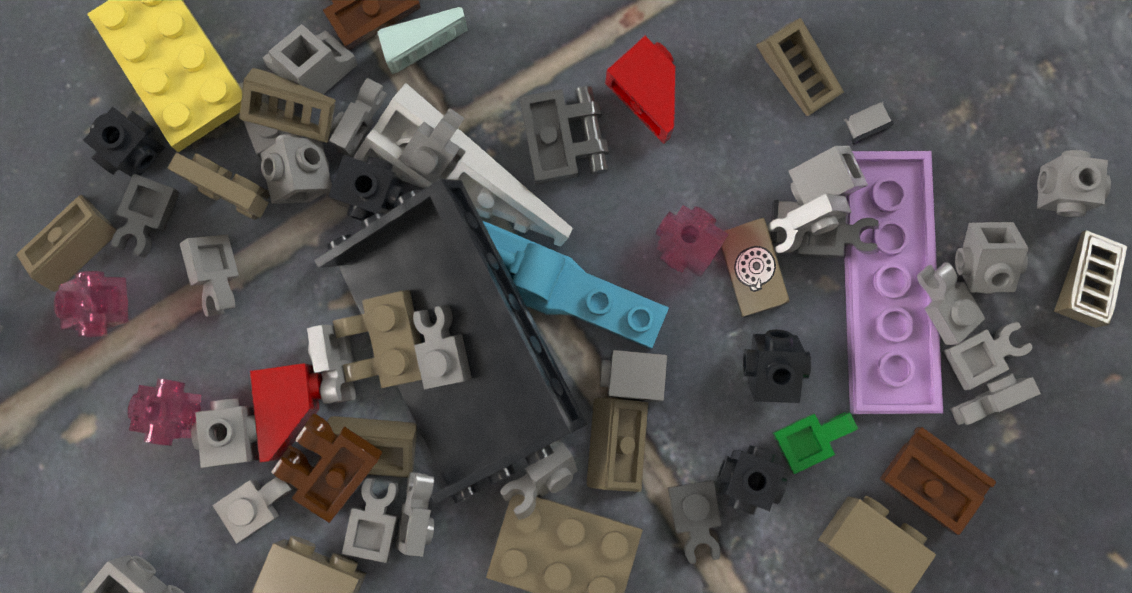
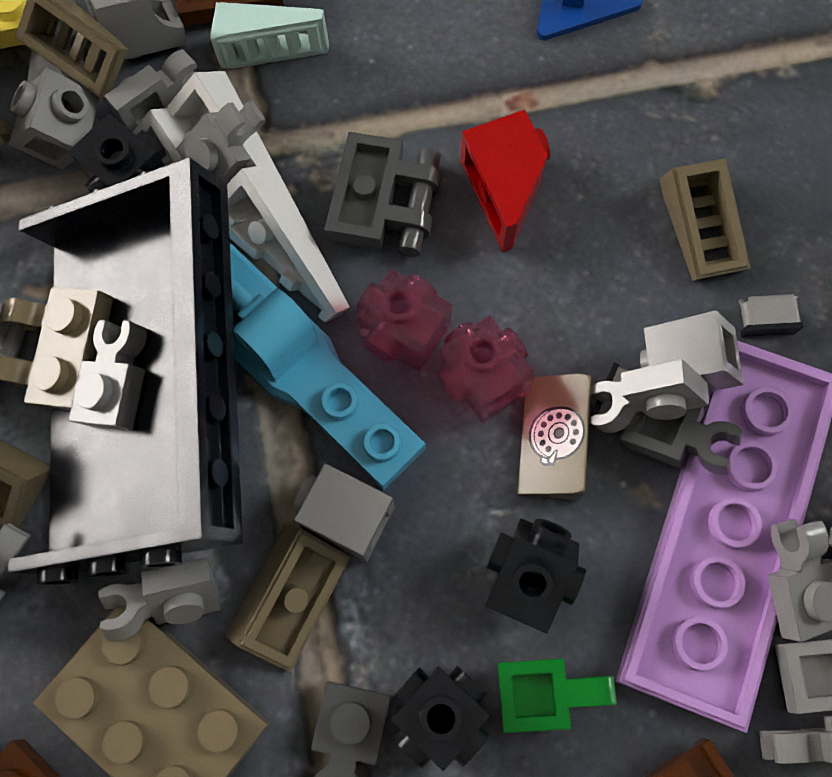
camera: 25 degrees right, 10 degrees down
none -> clear pink brick [356,268,452,372]

